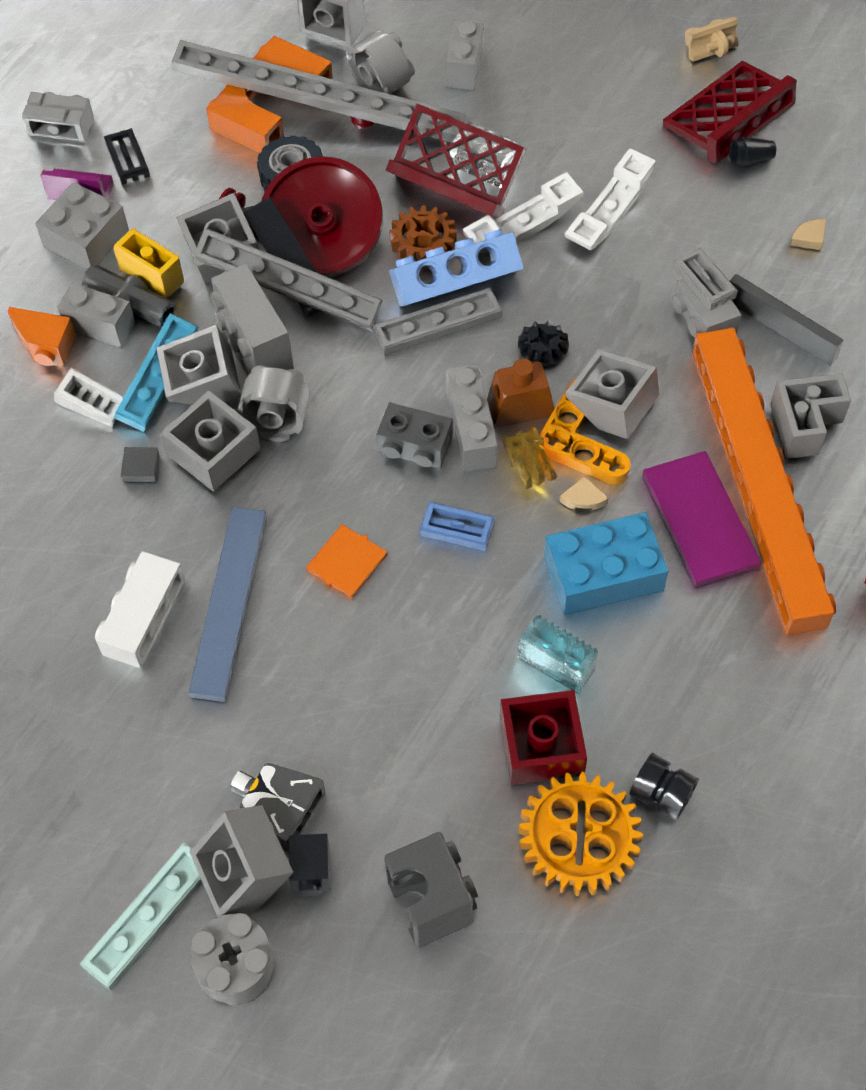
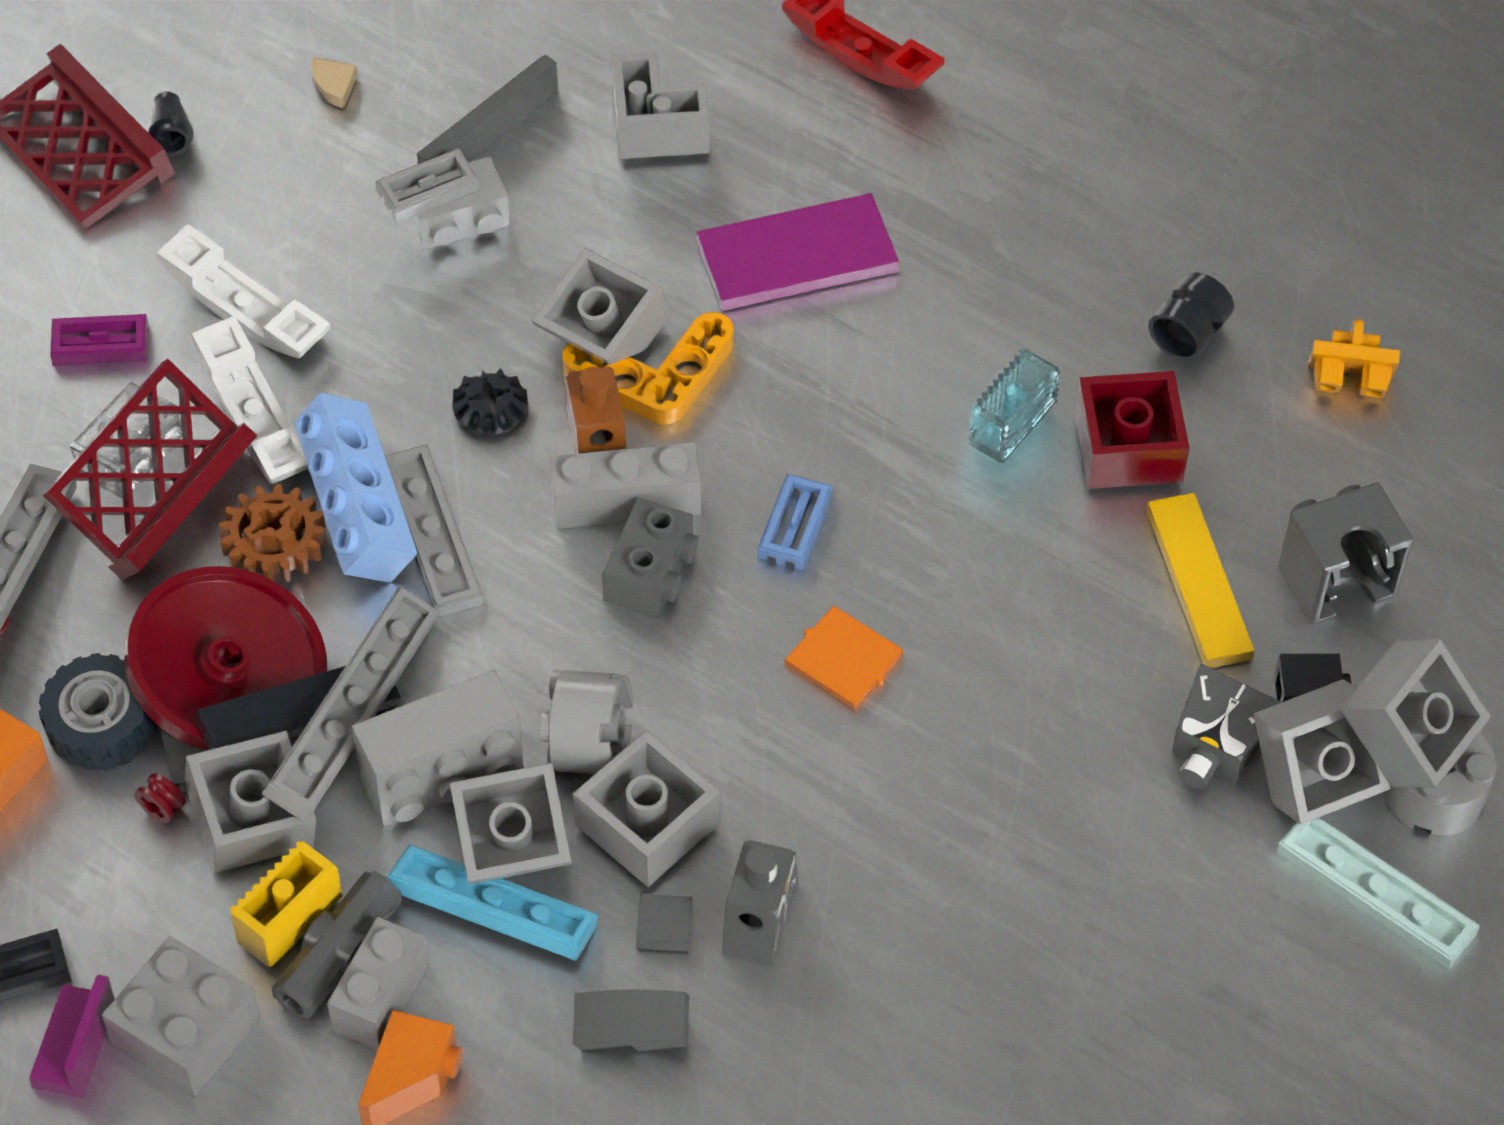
camera: 90 degrees left, 5 degrees down
white slope [54,368,124,427] -> none
white brick [95,551,185,668] -> none
sand blue tile [189,507,267,702] -> none
clear yellow arm [502,426,557,489] -> none
light orange gear [518,772,643,896] -> none
dark azure brick [544,512,669,615] -> none
tan tile [560,476,608,510] -> none
orange brick [692,328,836,636] -> none
none -> magenta tile [50,314,148,366]
none -> dark grey slope [573,990,689,1051]
none -> dark grey torso [722,840,798,965]
none -> yellow tile [1146,493,1255,668]
none -> light orange hips [1308,318,1400,399]
none -> light grey brick [1340,639,1491,788]

